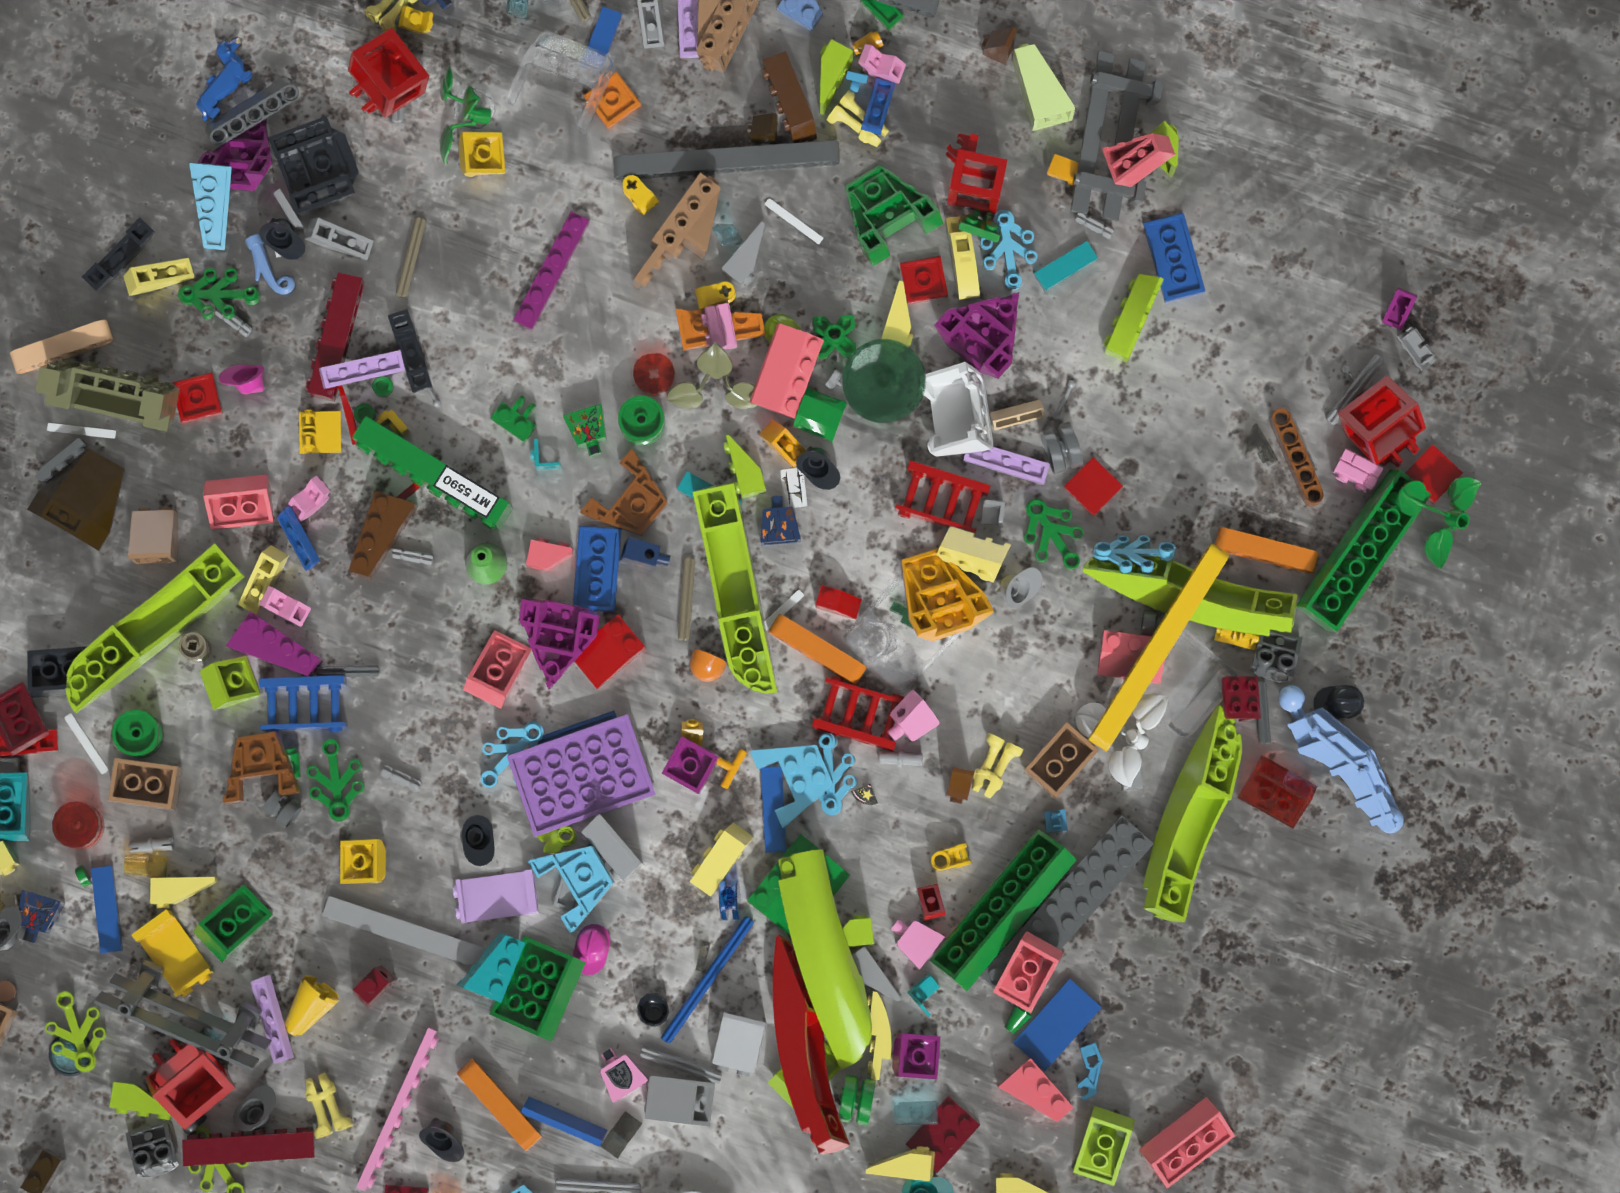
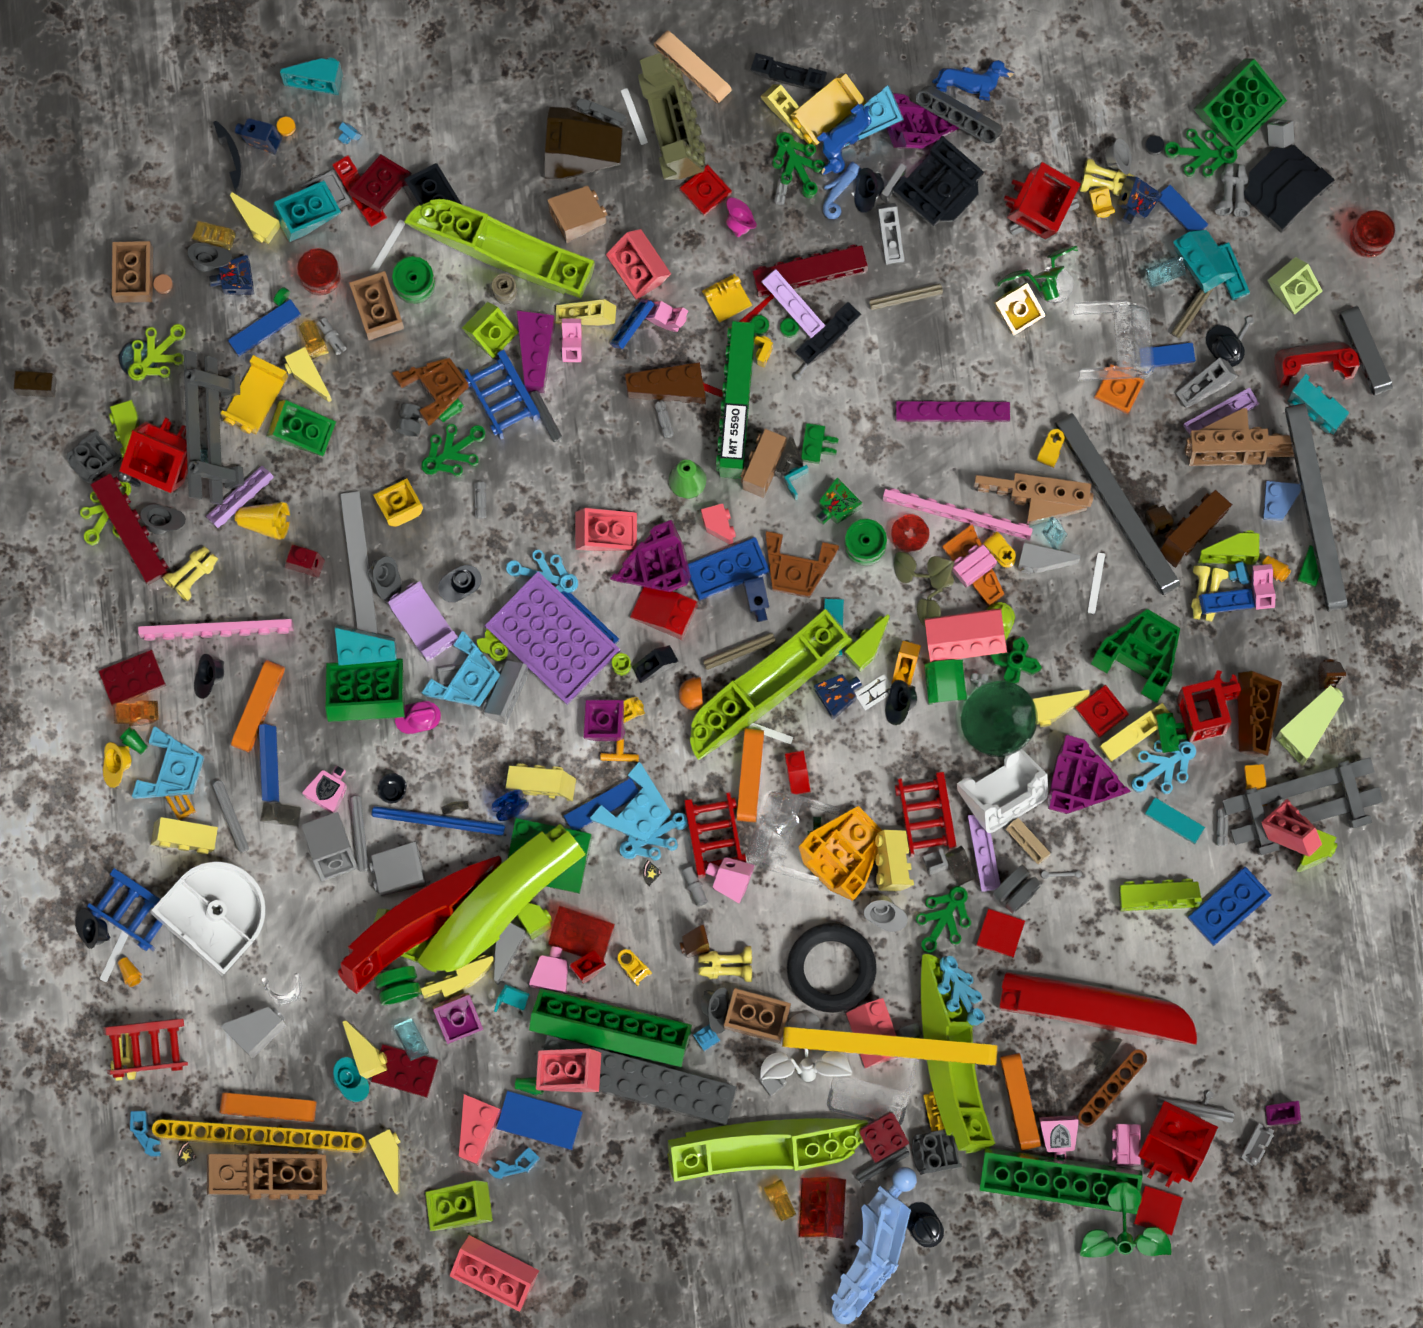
camera: 65 degrees right, 5 degrees down
none -> dark grey piece [369,556,402,601]
none -> clear red slope [548,906,616,961]
none -> lime wheel [612,653,631,676]
none -> black slope [632,645,679,683]
none -> dark grey piece [701,987,729,1034]
none -> medium nougat brick [741,429,786,498]
none -> clear yellow piece [763,1179,797,1222]
none -> clear smoke slope [774,437,803,478]
none -> black tyre [787,923,877,1013]
none -> yellow panel [790,73,867,145]
none -> blue animal [817,104,872,175]
none -> bright pink plate [883,488,1033,540]
none -> clear smoke slope [945,845,976,886]
none -> red slope [999,972,1197,1045]
none -> bright pink torso [1039,1115,1078,1159]
none -> reddish brown wedge [1238,671,1282,757]

